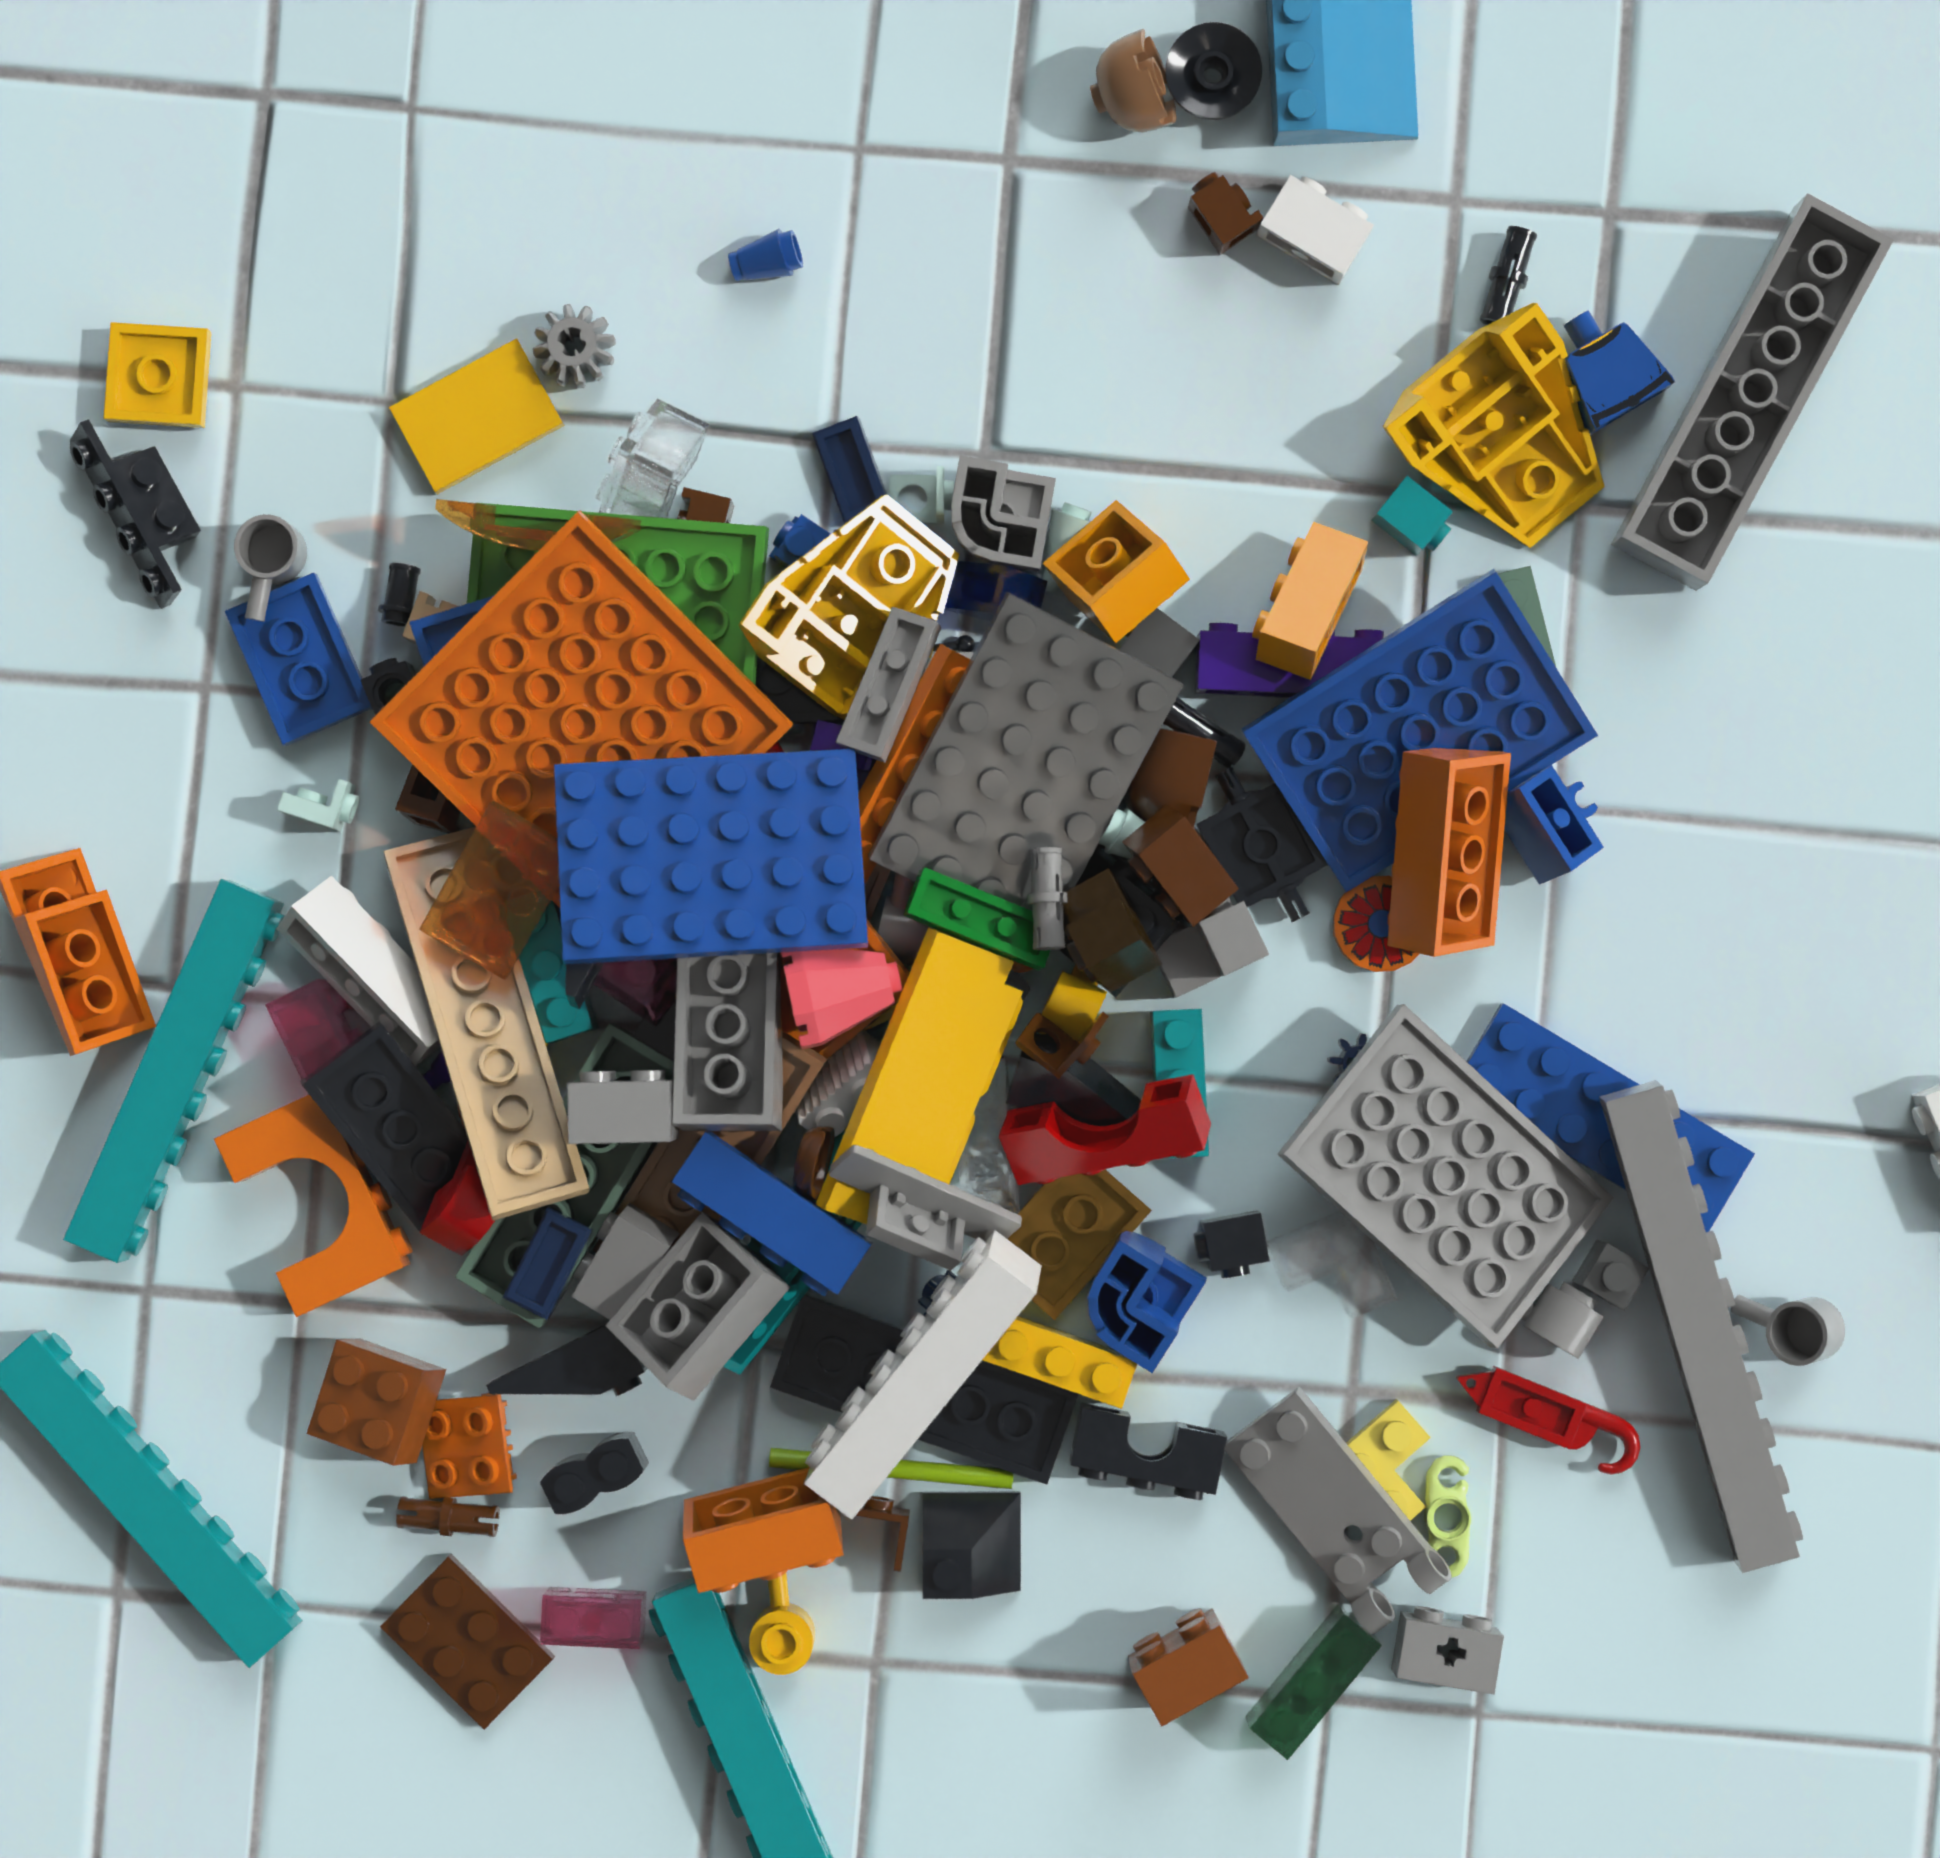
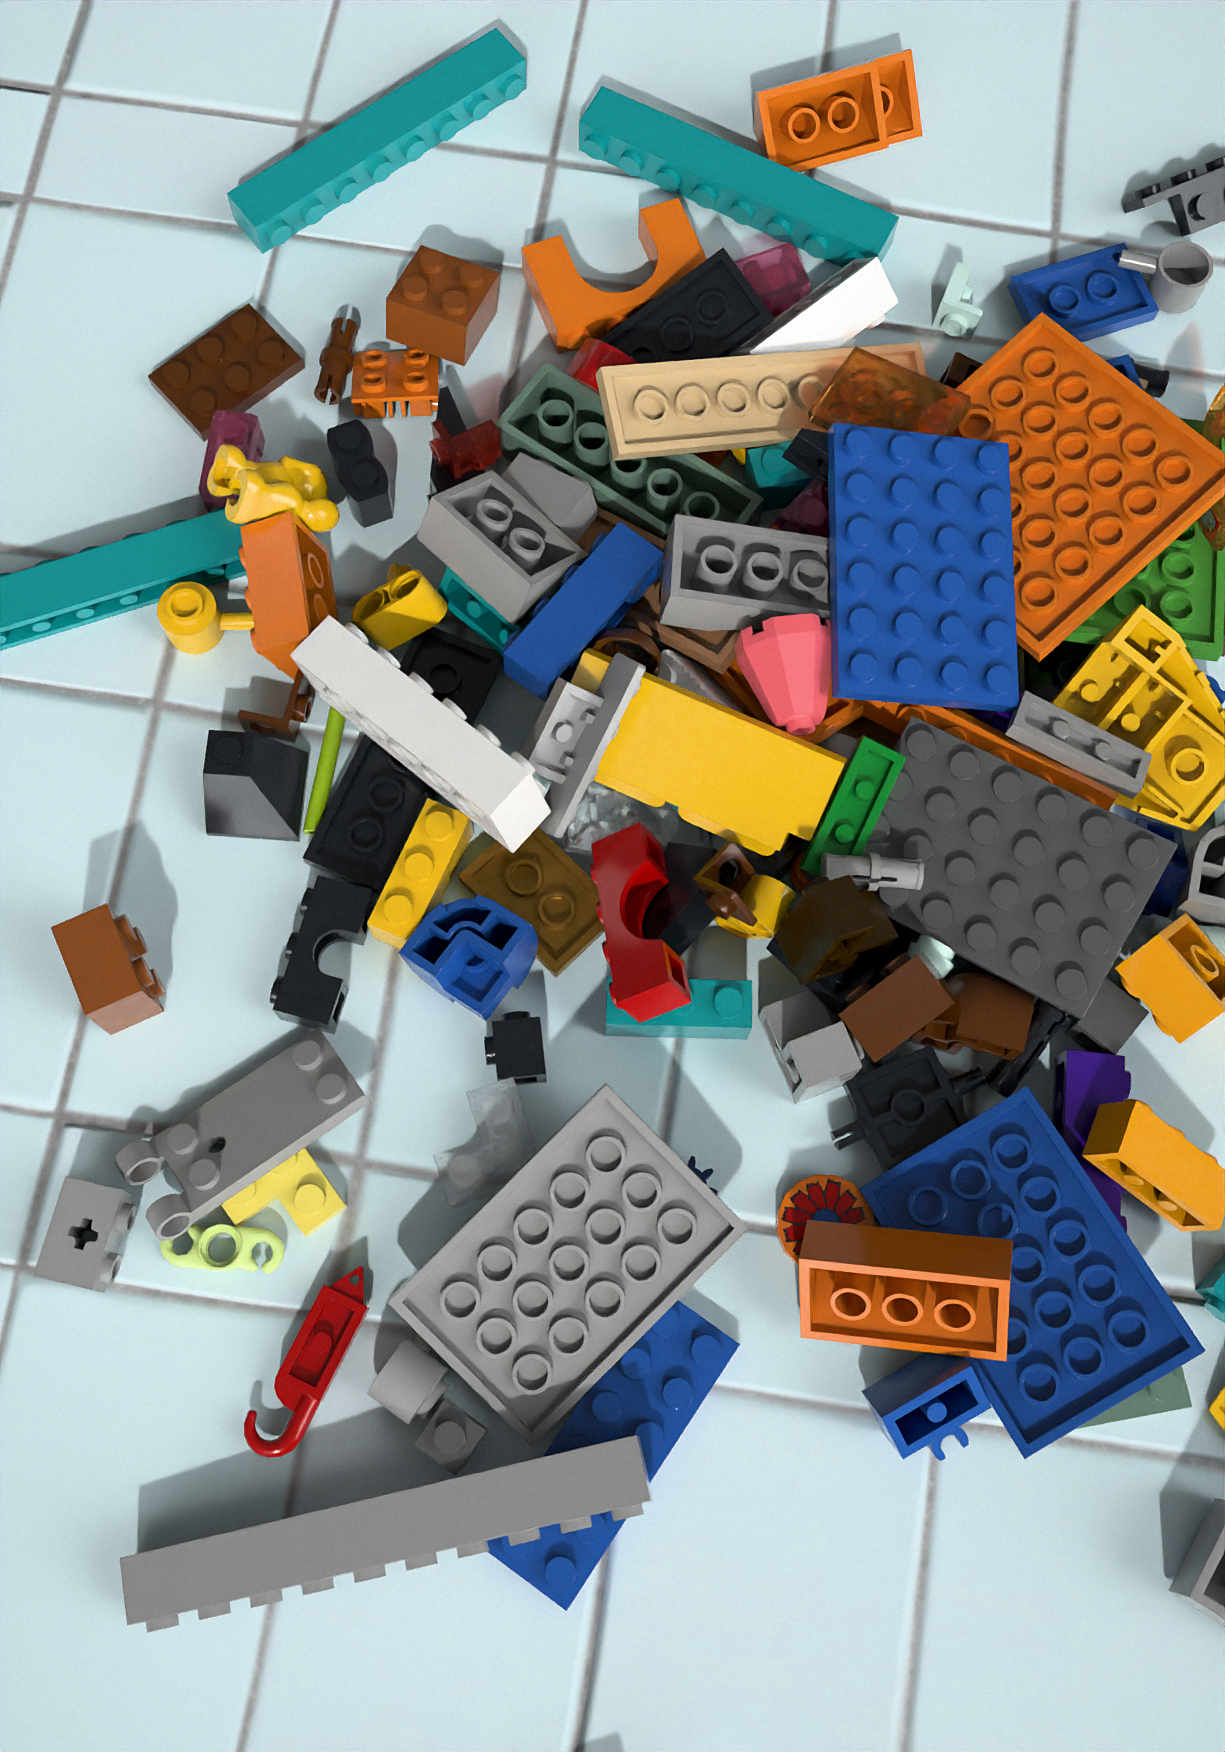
camera: 90 degrees right, 15 degrees down
dark blue tile [502,1207,593,1319] -> none
light grey brick [567,1070,679,1144] -> none
clear green brick [1245,1604,1382,1760] -> none
light grey piece [1731,1295,1845,1366] -> none
none -> yellow animal [207,444,340,533]
none -> yellow beam [351,563,448,651]
none -> clear red bracket [429,419,502,479]

